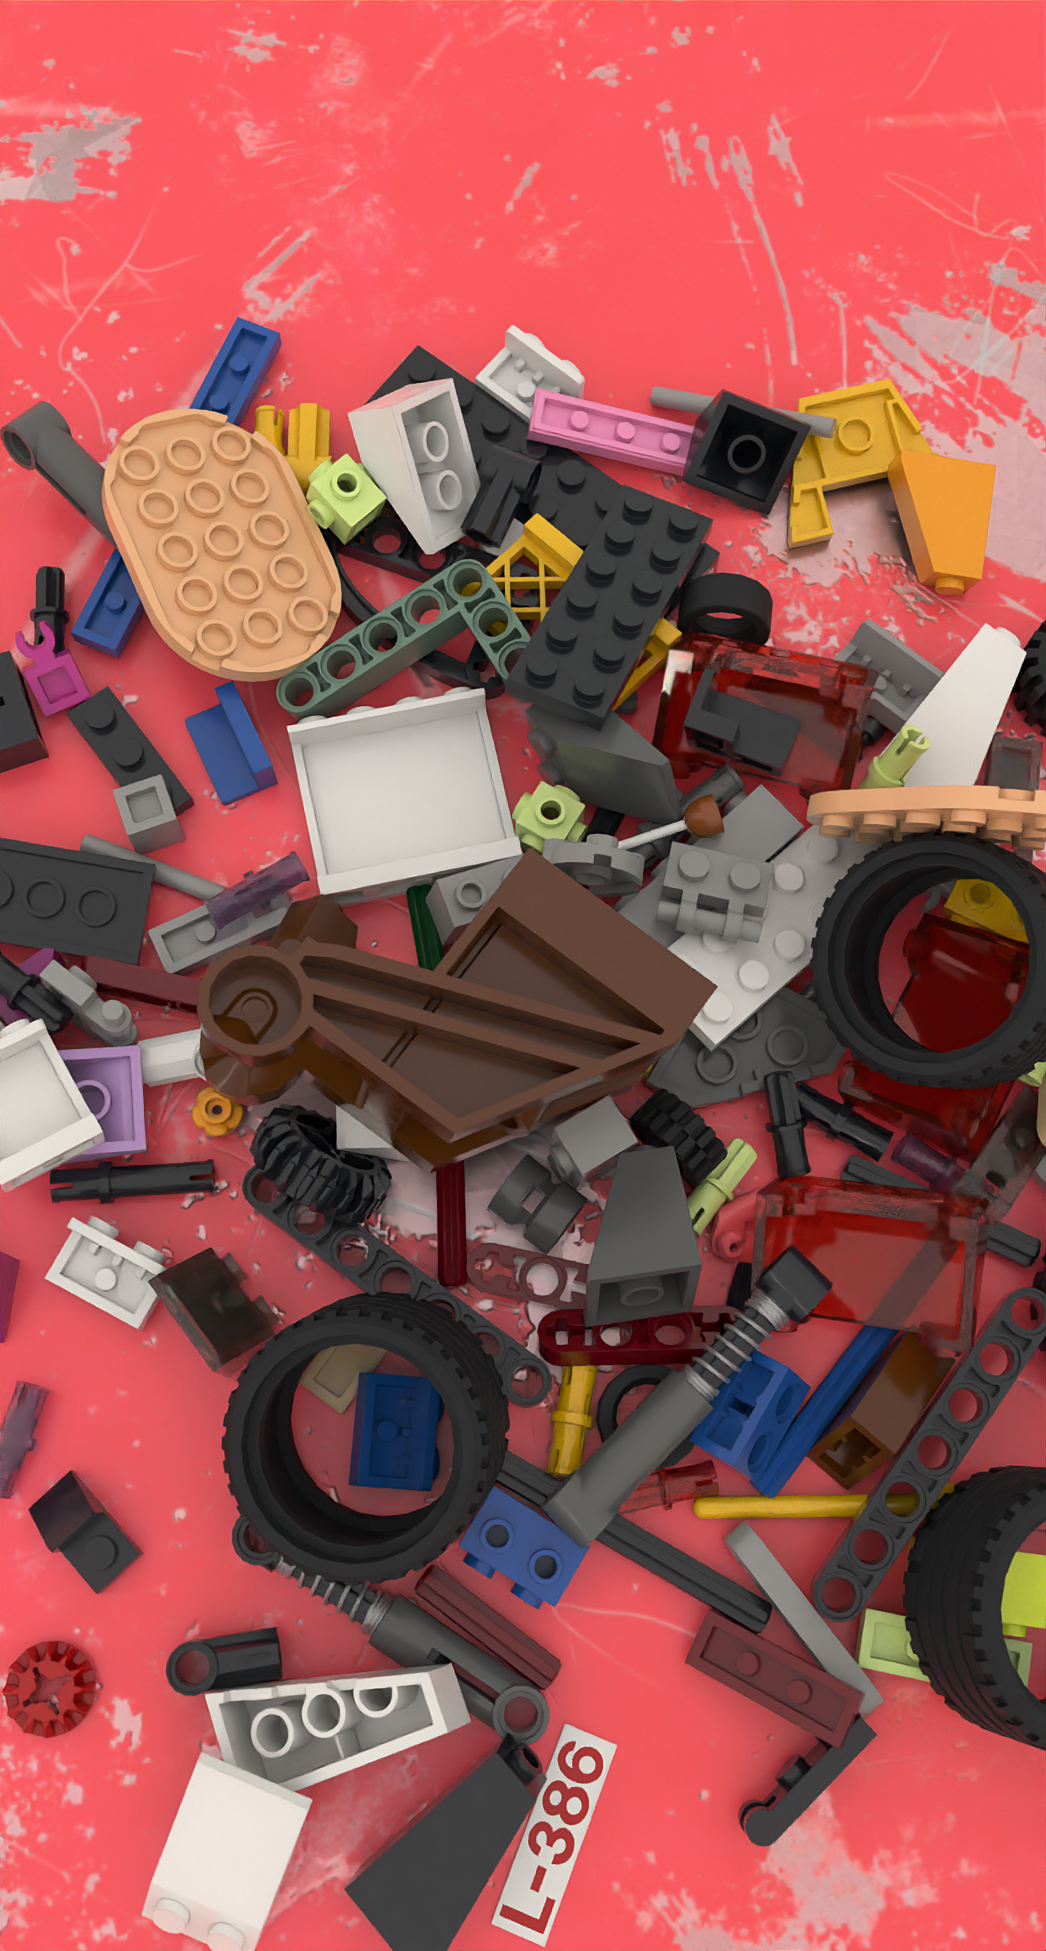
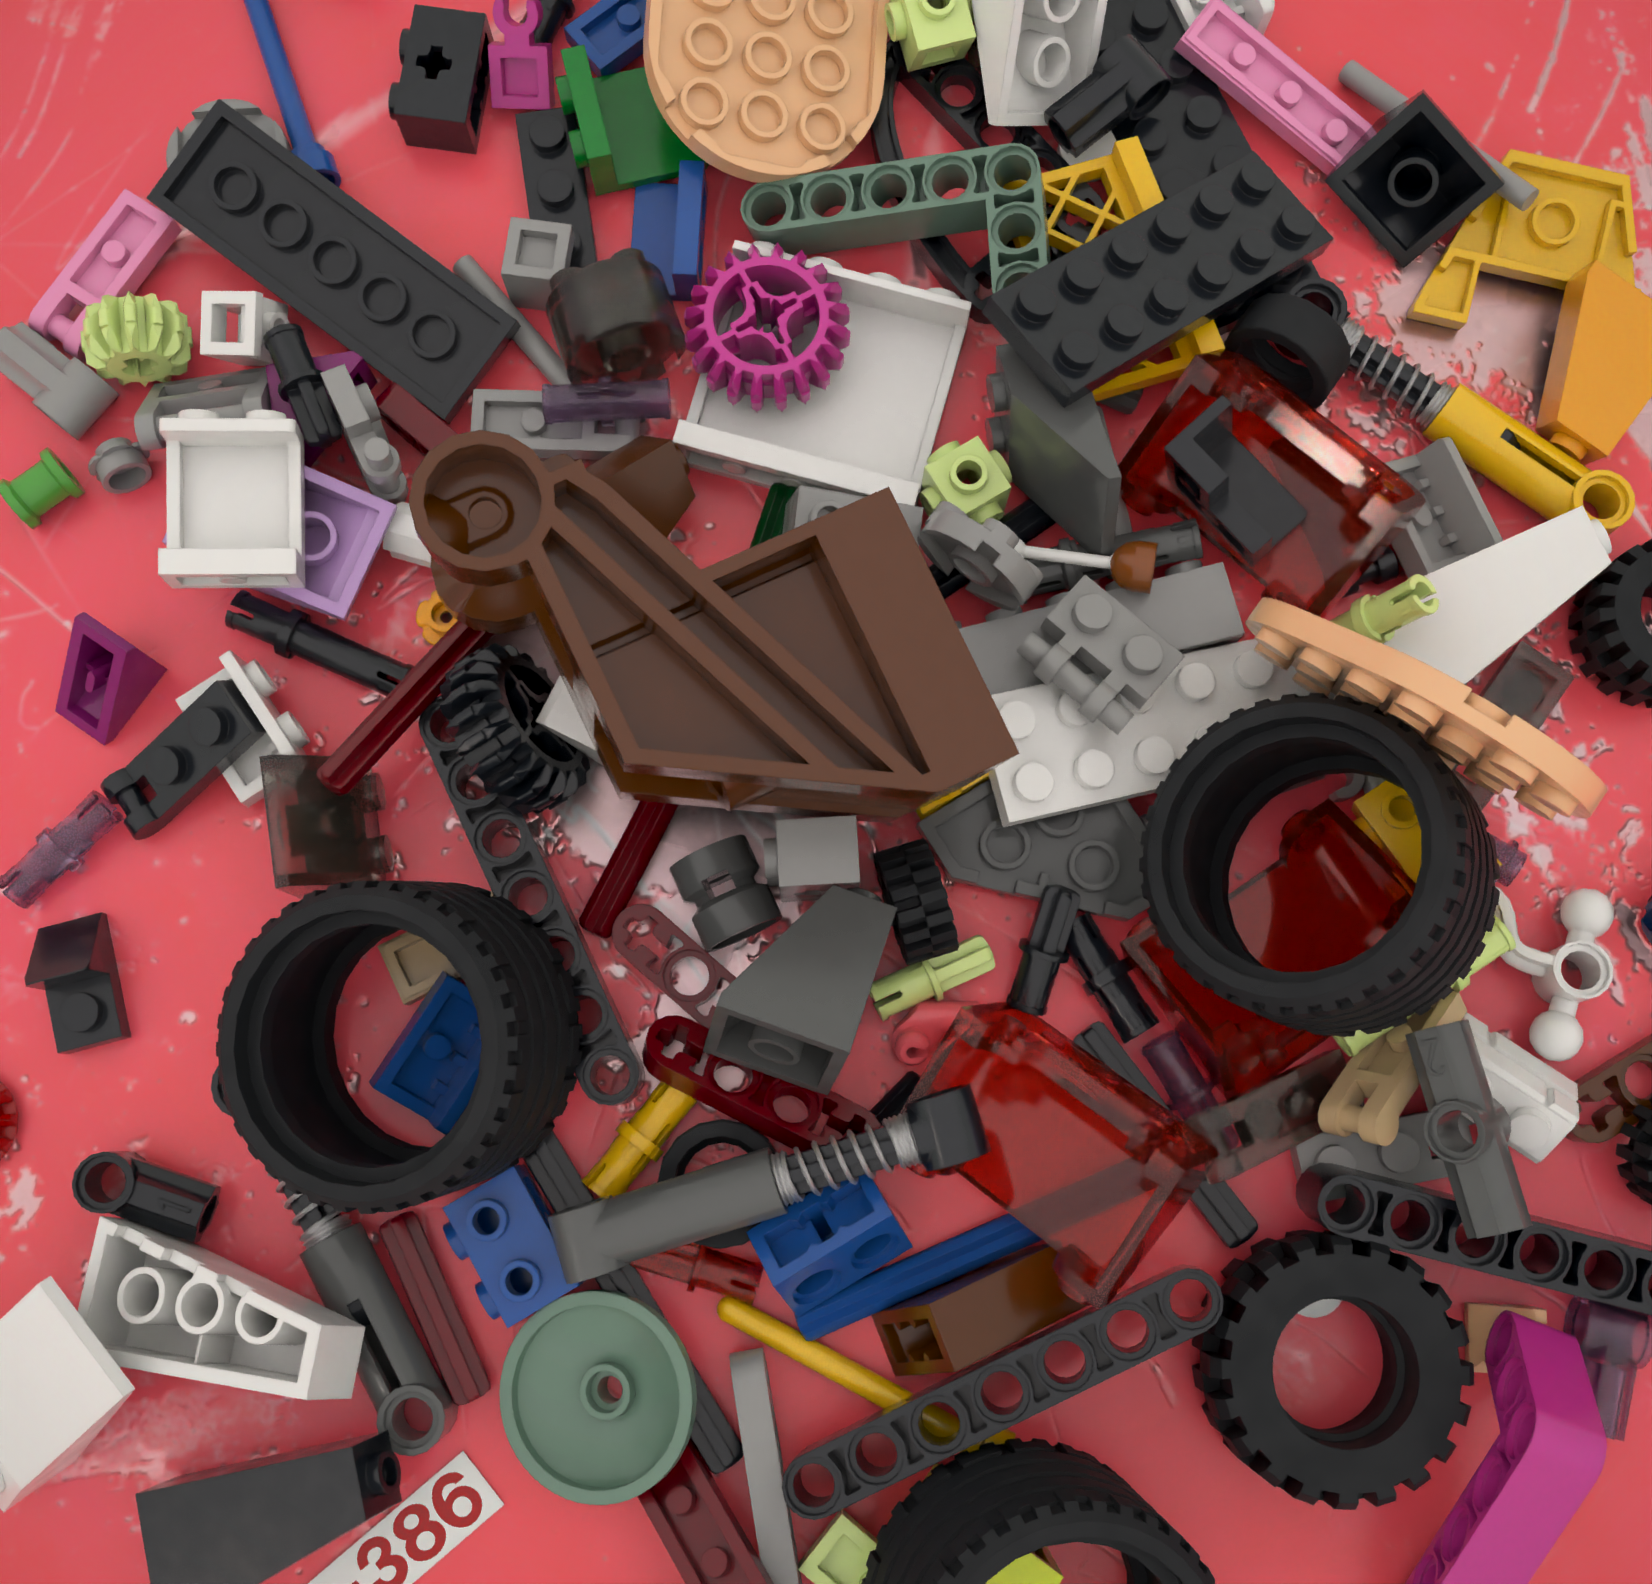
camera: 30 degrees right, 5 degrees up
none -> black plate [100,680,266,840]
none -> dark red axle [316,621,494,796]
none -> sand green dish [499,1289,697,1505]
none -> clear smoke brick [545,248,686,393]
none -> green bracket [555,44,709,196]
none -> dark pink gear [684,243,850,413]
none -> yellow piece [1274,278,1635,535]

